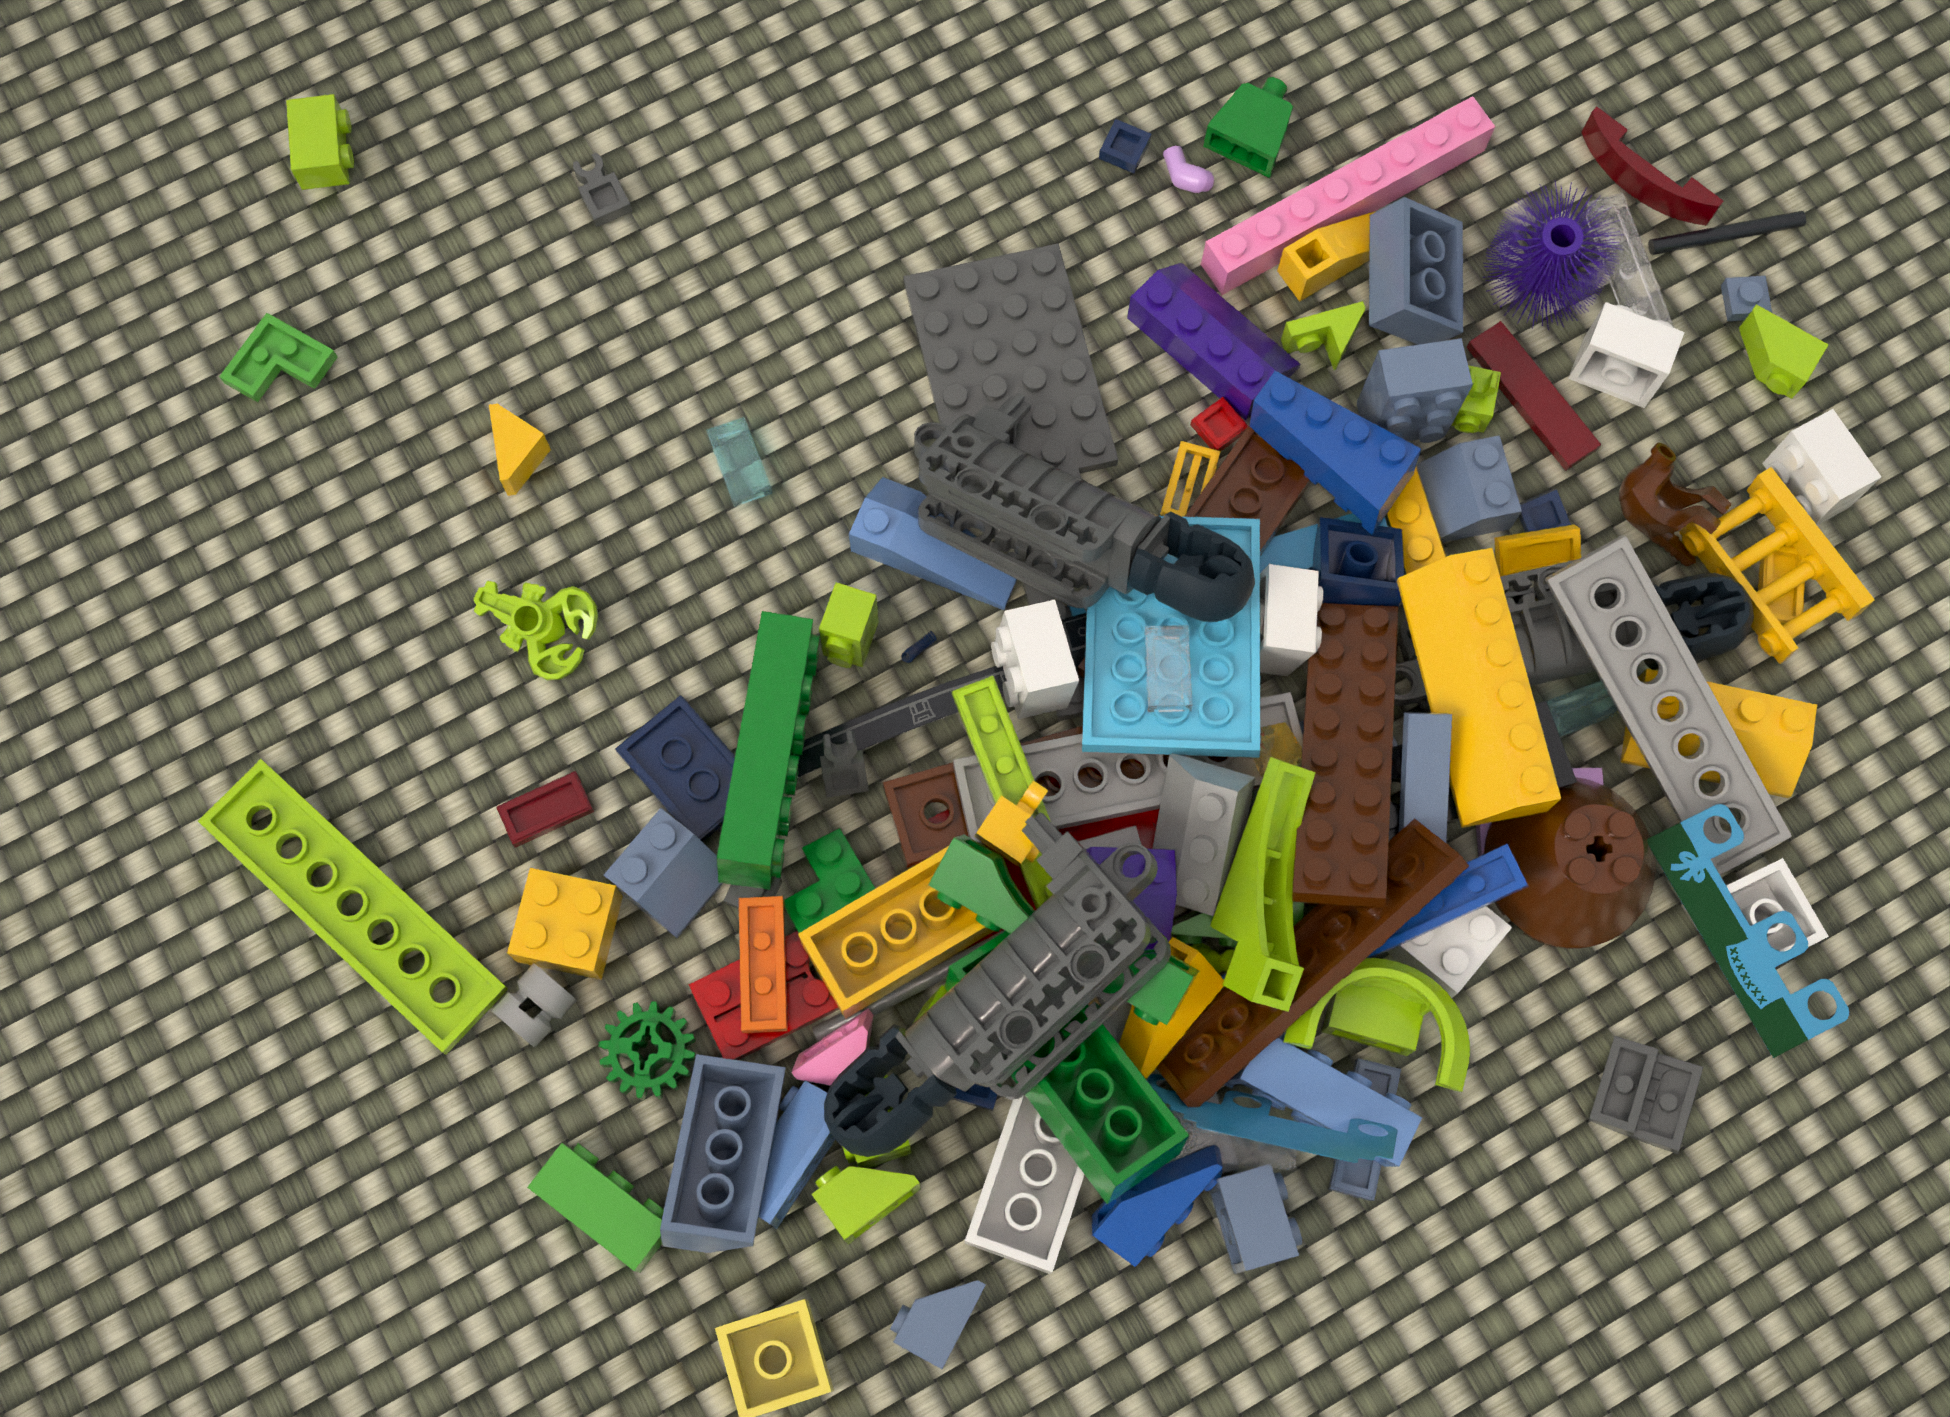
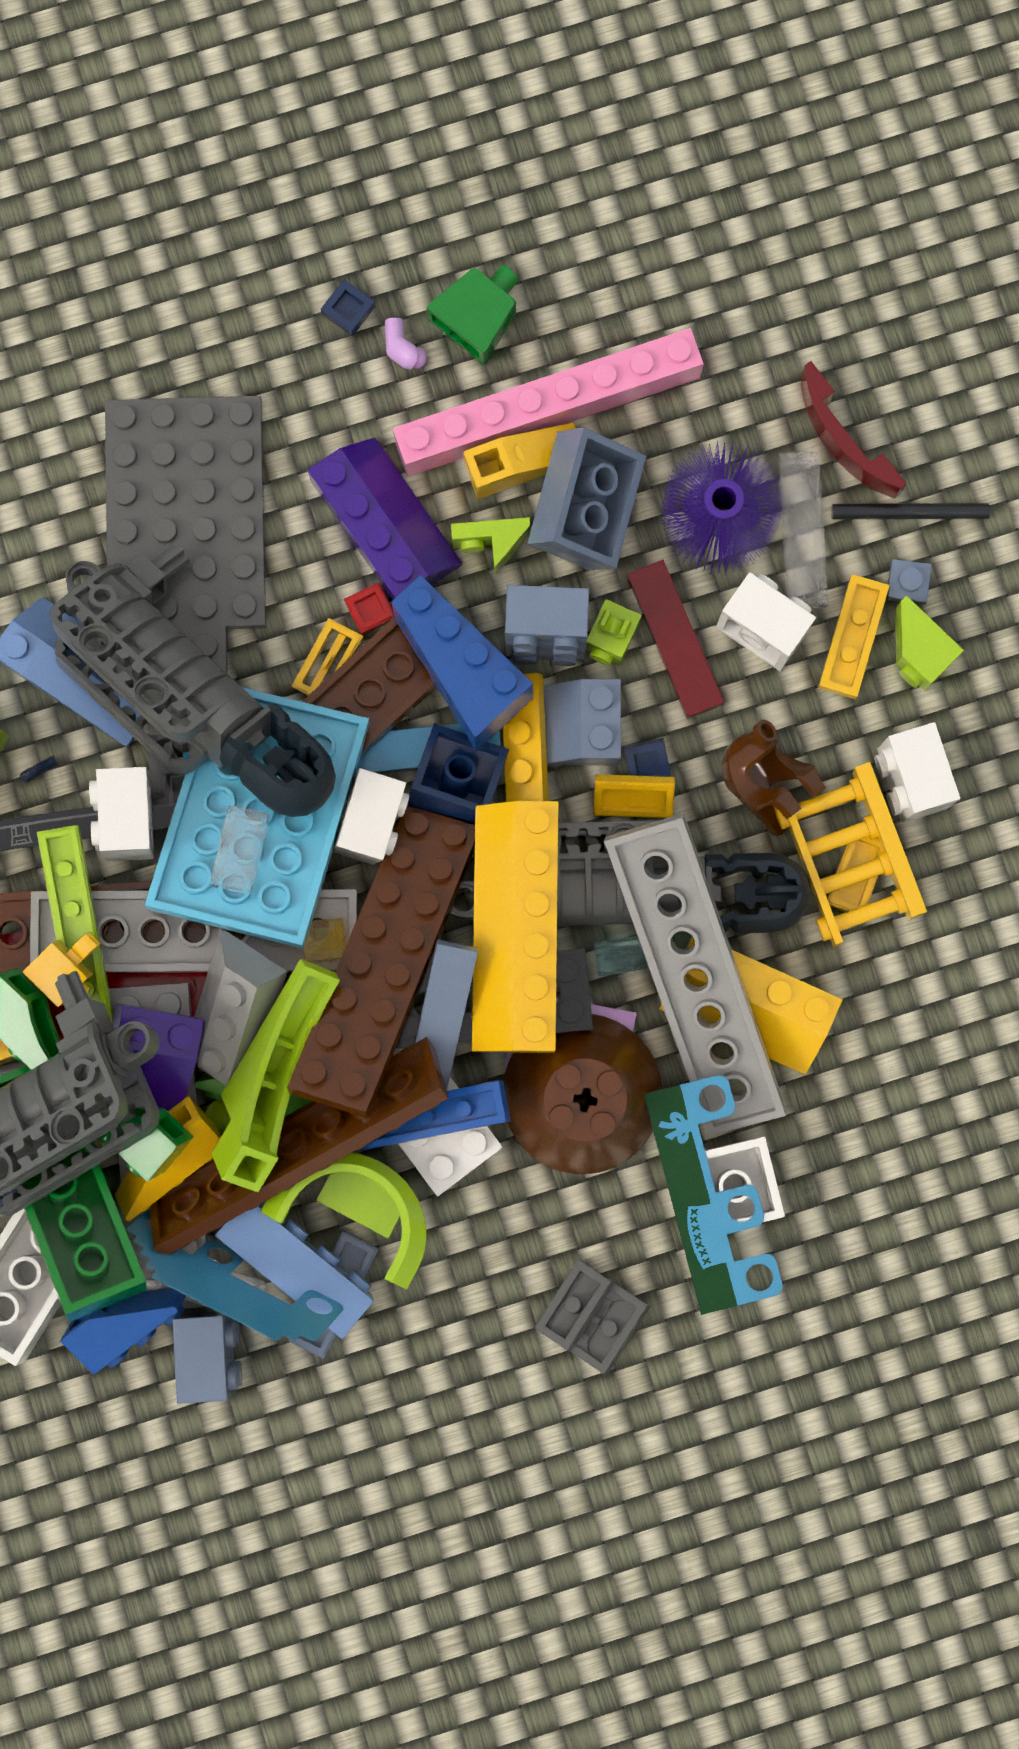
camera: 15 degrees right, 10 degrees up
none -> yellow plate [818,574,890,700]

